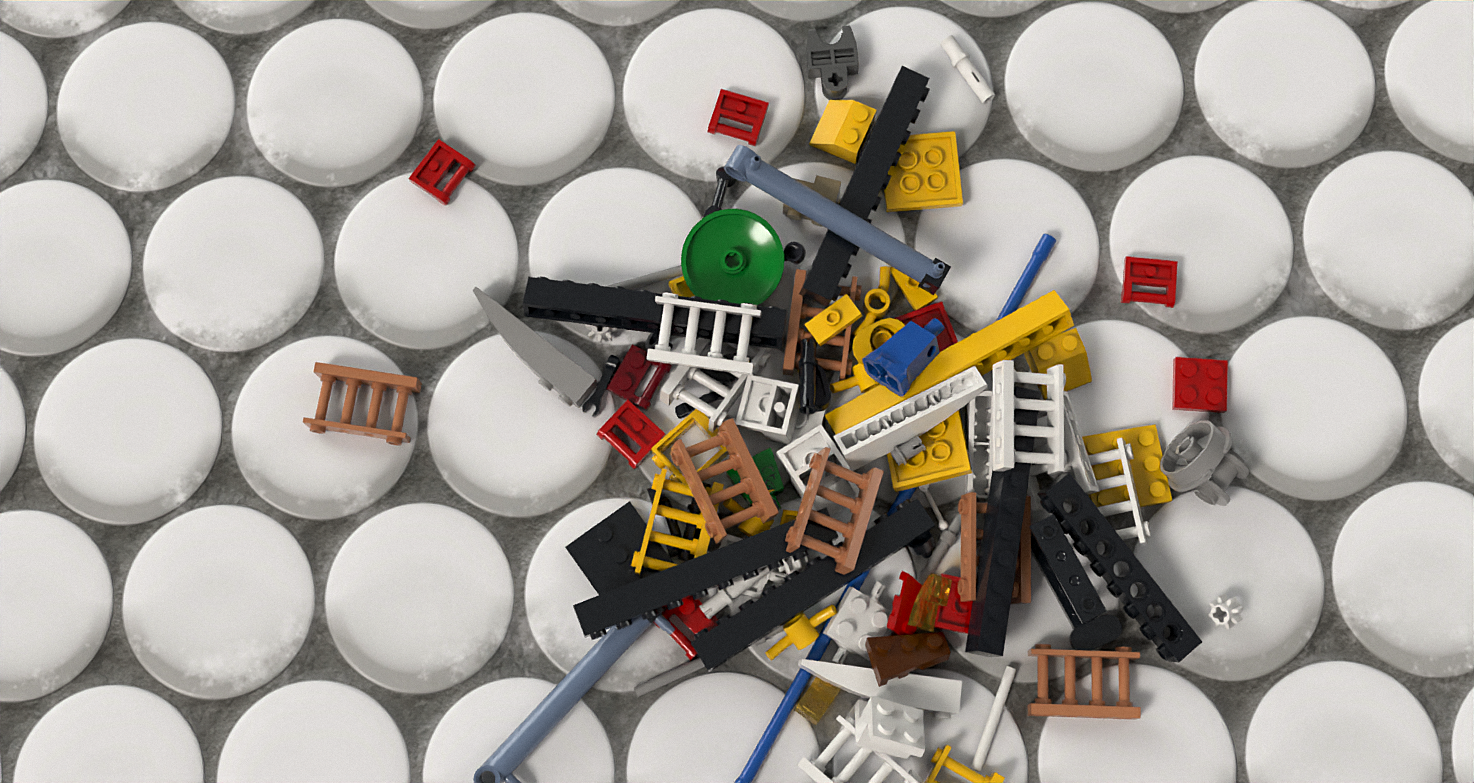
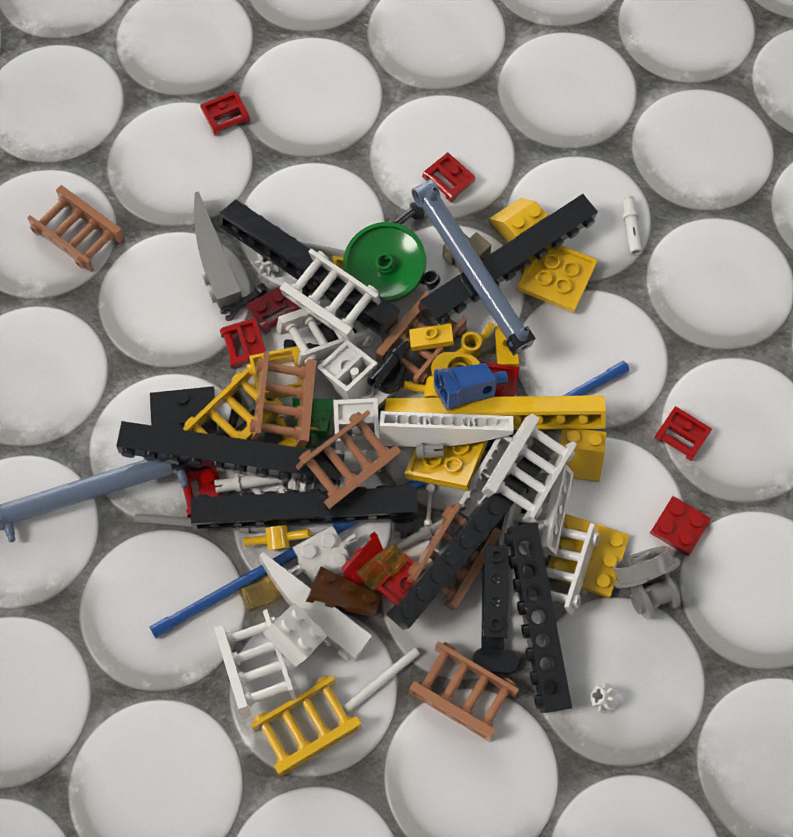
camera: 25 degrees right, 10 degrees down
dark grey piece [806,25,859,100] -> none

